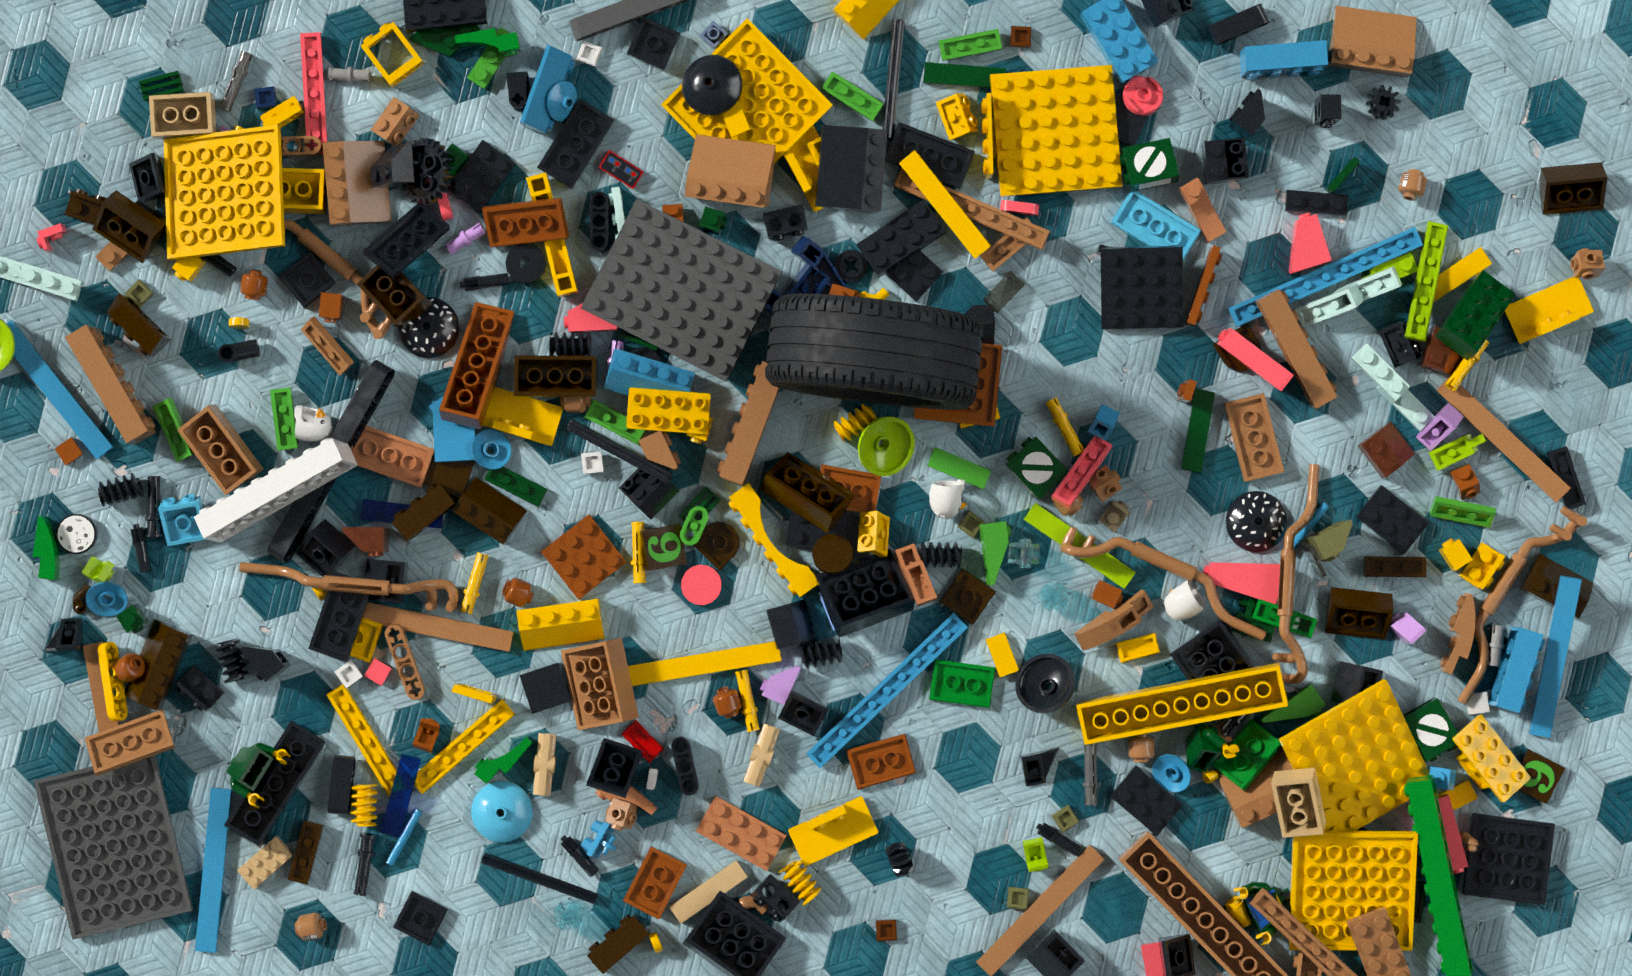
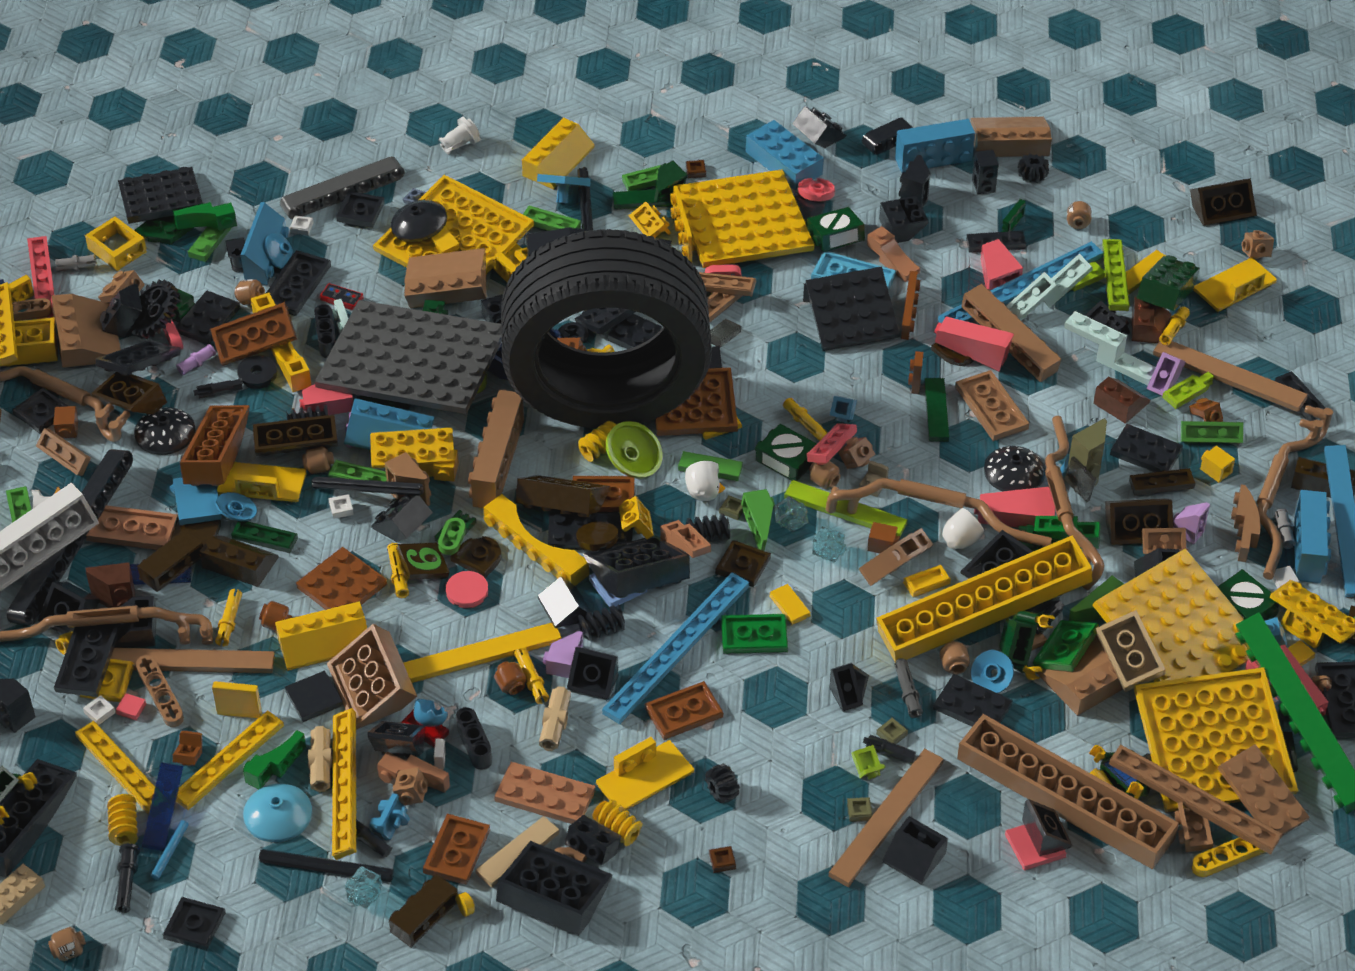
camera: 10 degrees left, 40 degrees down
dark brown plate [288,820,324,885] -> none
black beam [328,754,356,816] -> none
black dish [1015,654,1075,714] -> none
yellow bracket [1459,542,1505,590] -> none
none -> medium nougat head [234,279,265,305]
none -> yellow tile [332,708,356,860]
none -> dark azure hair [414,699,448,727]
none -> dark azure tile [537,174,591,203]
none -> dark green slope [654,160,687,203]
none -> medium nougat bracket [1142,528,1189,554]

